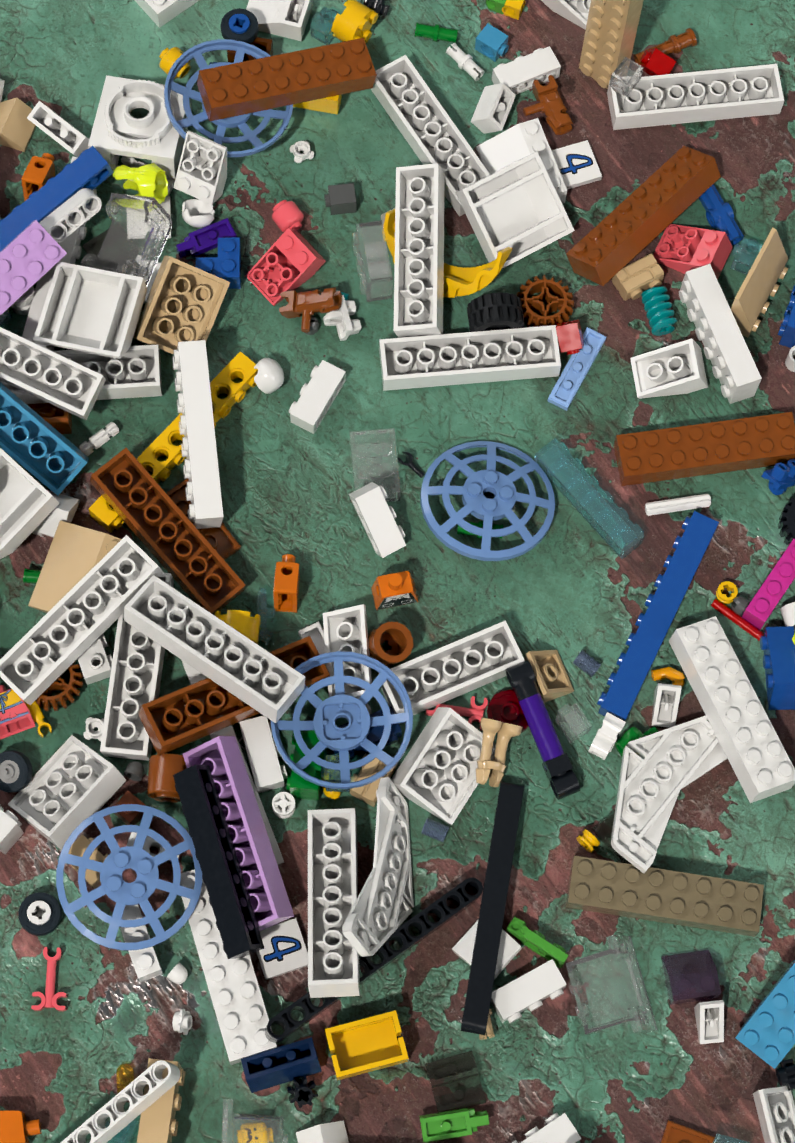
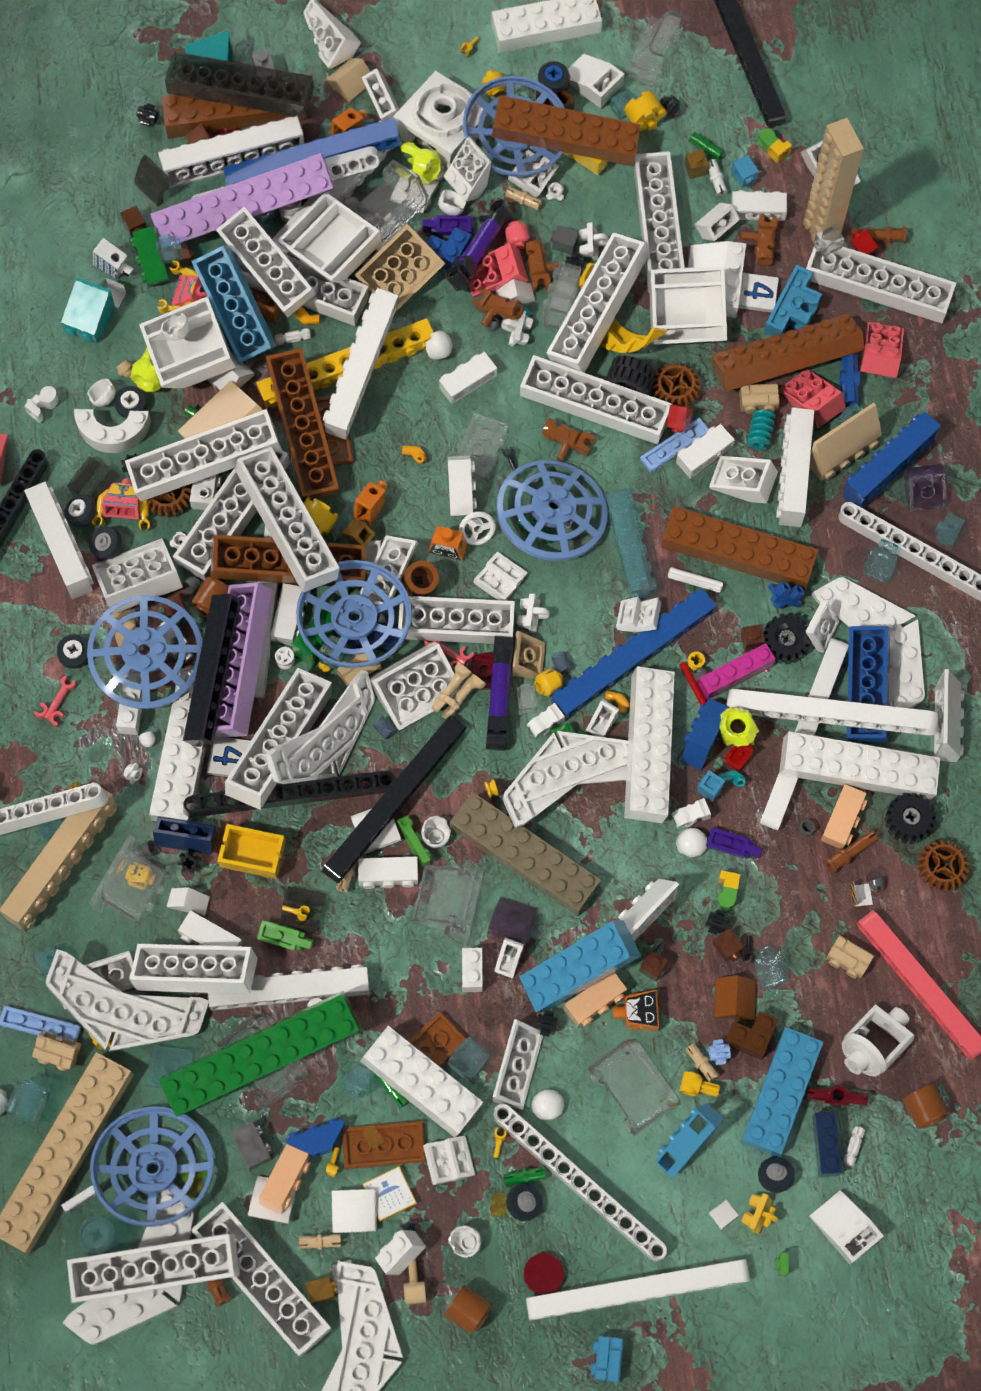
camera: 30 degrees right, 0 degrees up
none -> dark grey hinge [140,840,157,857]
none -> yellow hand [282,905,310,921]
none -> light orange arm [295,306,320,325]
none -> pearl gold brick [341,519,375,546]
none -> light orange arm [402,445,427,464]
none -> white hair [421,816,451,848]
none -> black piece [445,199,514,291]
none -> yellow hand [459,36,479,57]
none -> white piece [459,512,496,545]
none -> white brick [462,948,482,992]
none -> white slope [473,552,528,601]
none -> white slope [496,279,535,304]
none -> tan pin [505,186,542,211]
none -> white brick [508,149,559,197]
none -> white hips [517,594,550,633]
none -> dark orange piece [525,240,564,293]
none -> yellow head [534,668,563,697]
none -> dark orange piece [542,418,595,461]
none -> black gear [564,252,584,276]
none -> white hips [579,222,609,260]
none -> white slope [616,597,662,632]
none -> white brick [676,424,735,479]
none -> pearl gold brick [684,149,708,179]
none -> copper brick [741,624,765,653]
none -> dark azure piece [764,265,822,336]
none -> coral slope [860,322,904,378]

